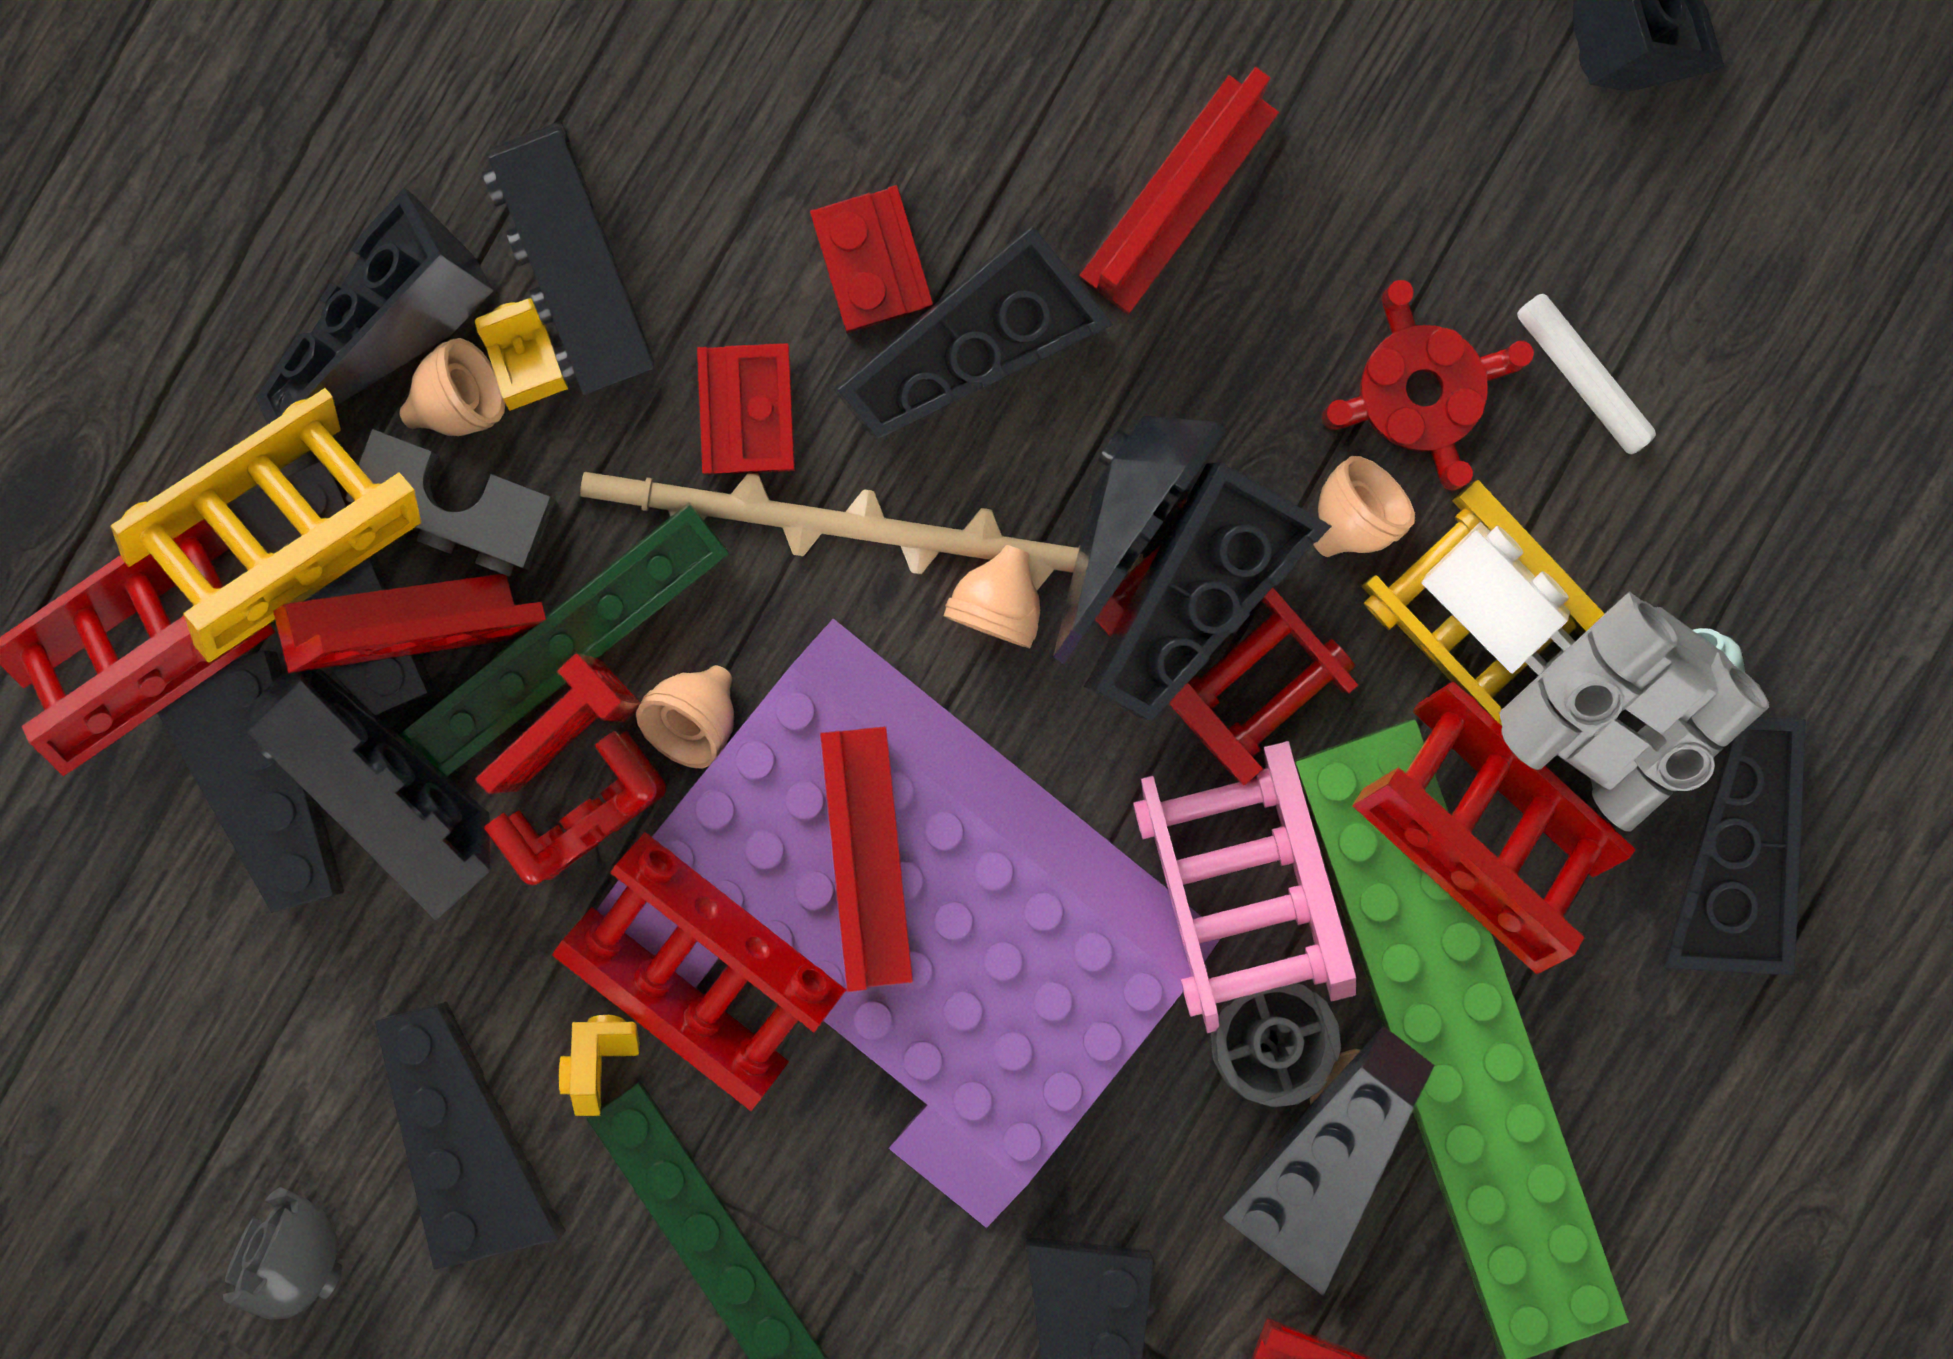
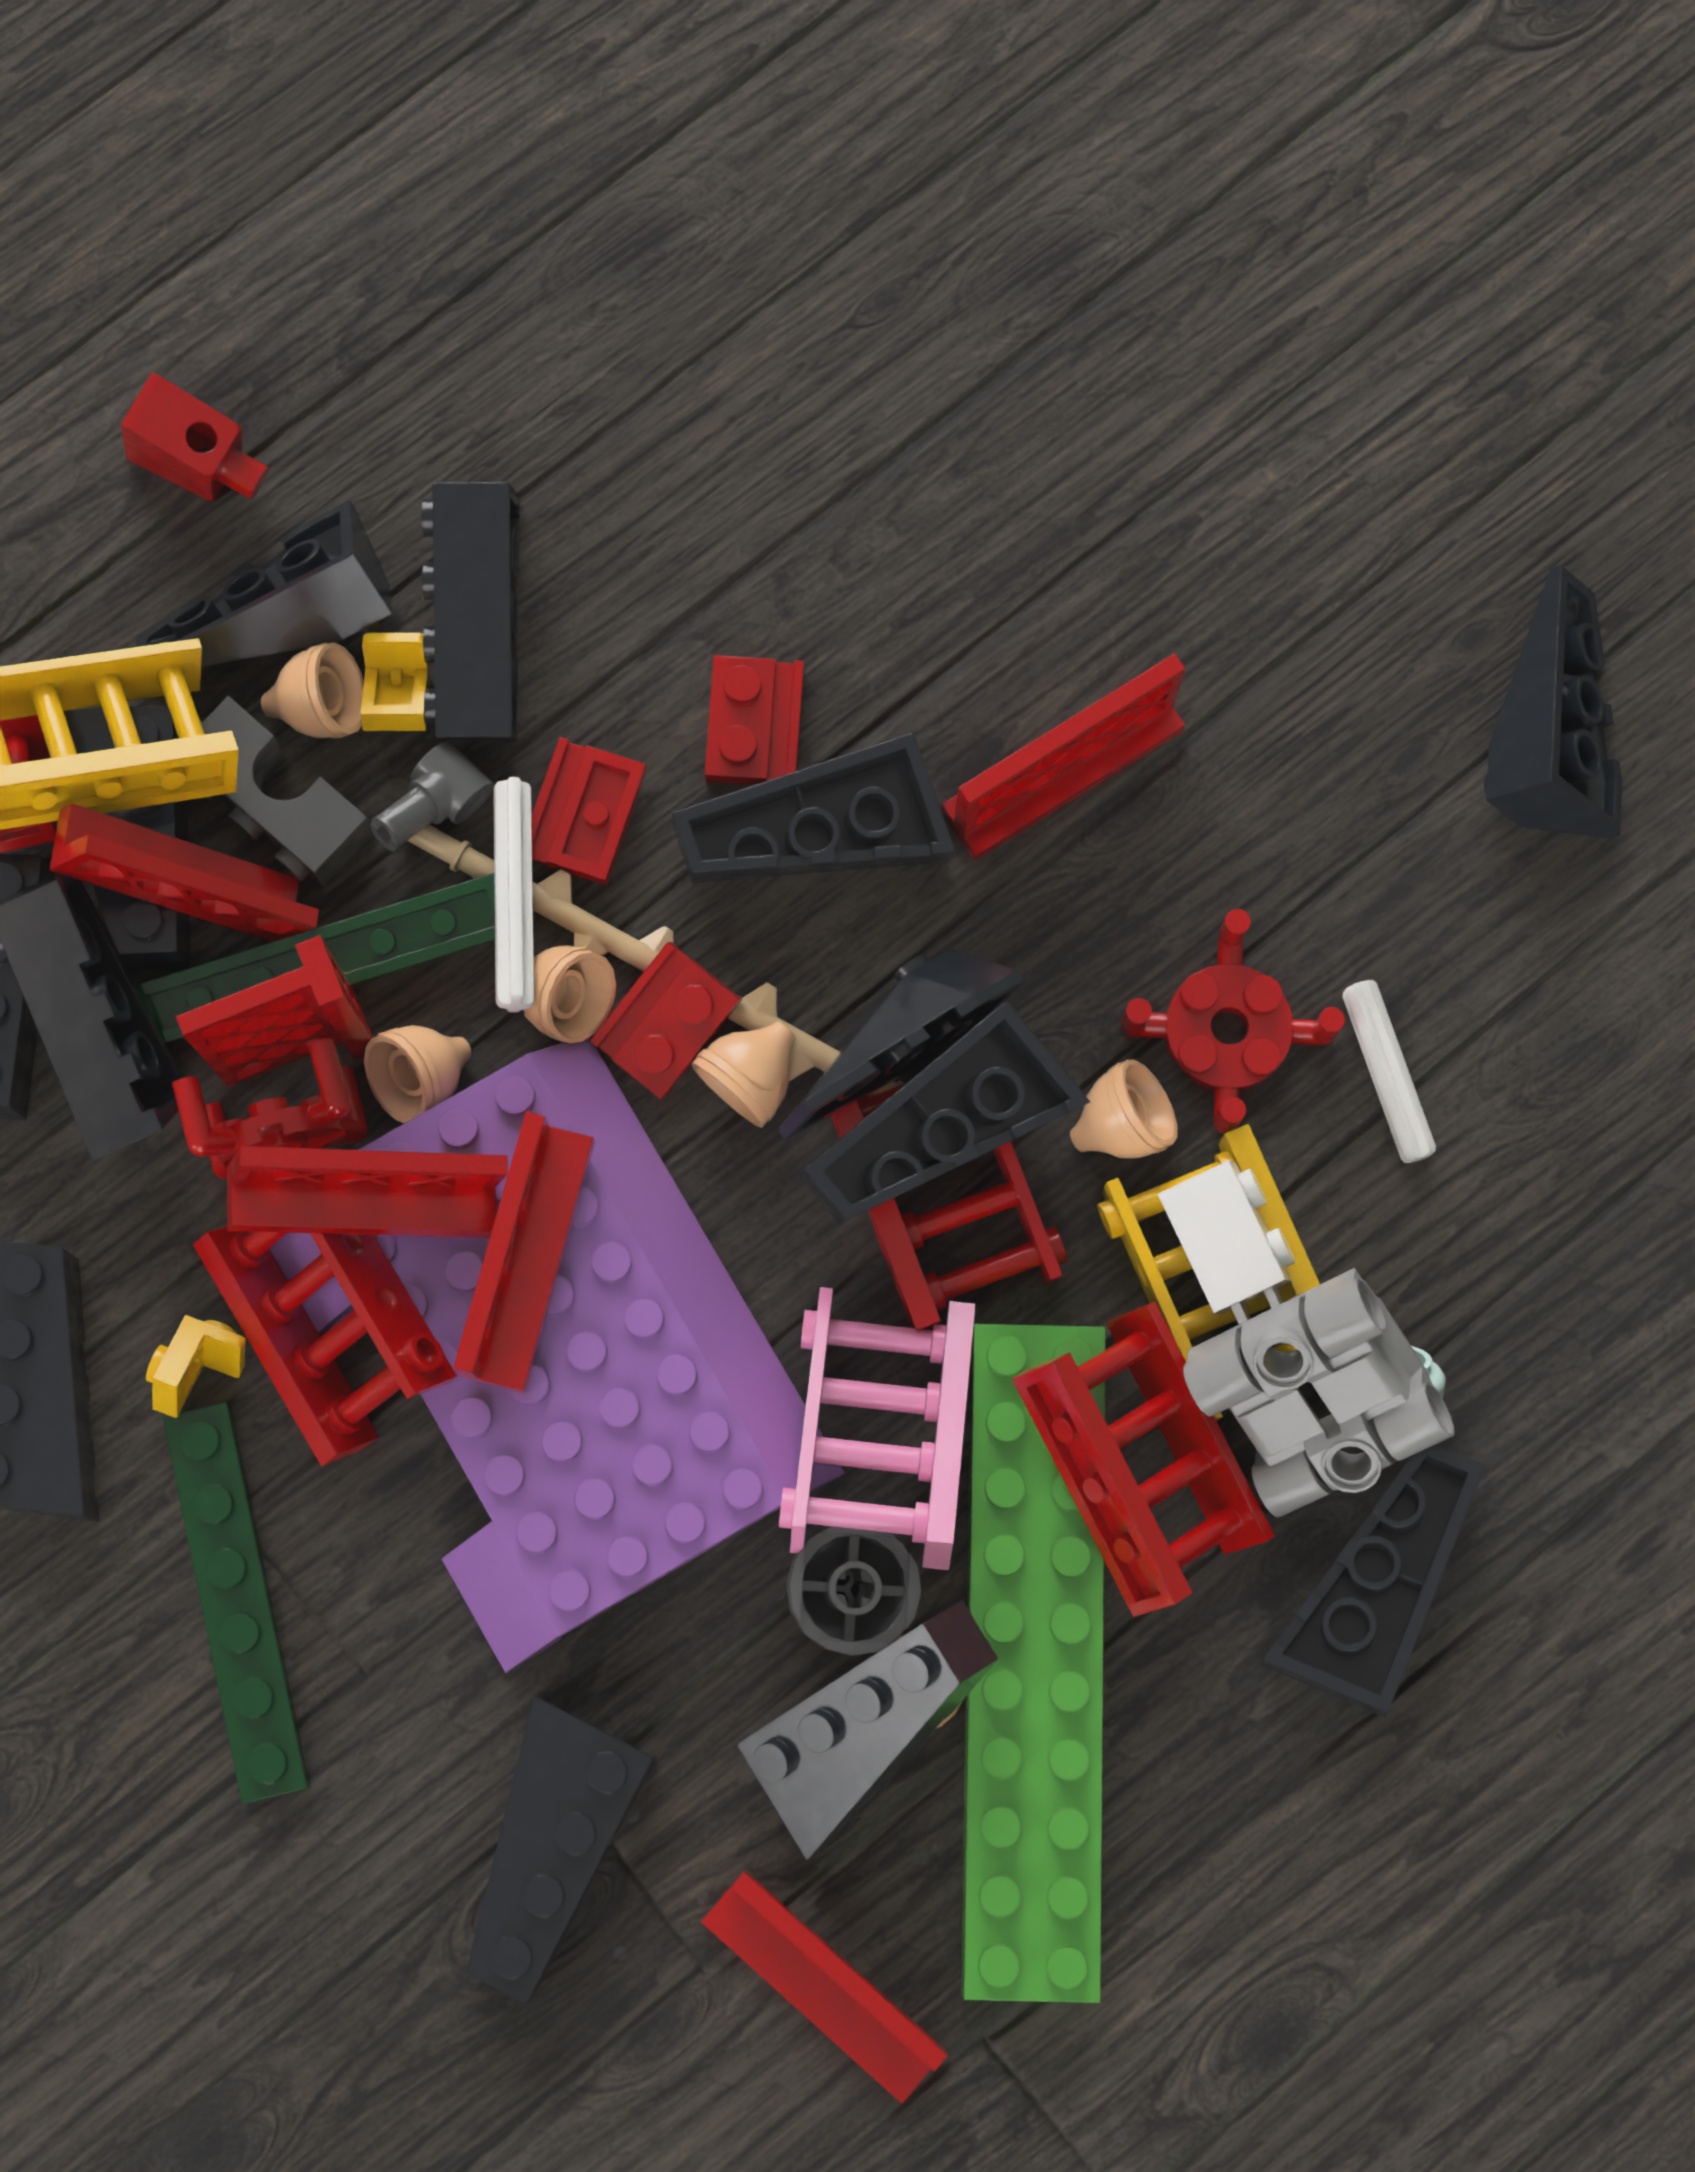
camera: 20 degrees right, 10 degrees down
none -> red torso [121,372,269,501]
none -> red fence [227,1146,508,1238]
none -> dark grey pin [371,740,494,852]
none -> white axle [494,777,534,1013]
none -> light nougat helmet [523,945,616,1044]
none -> red plate [589,942,743,1099]

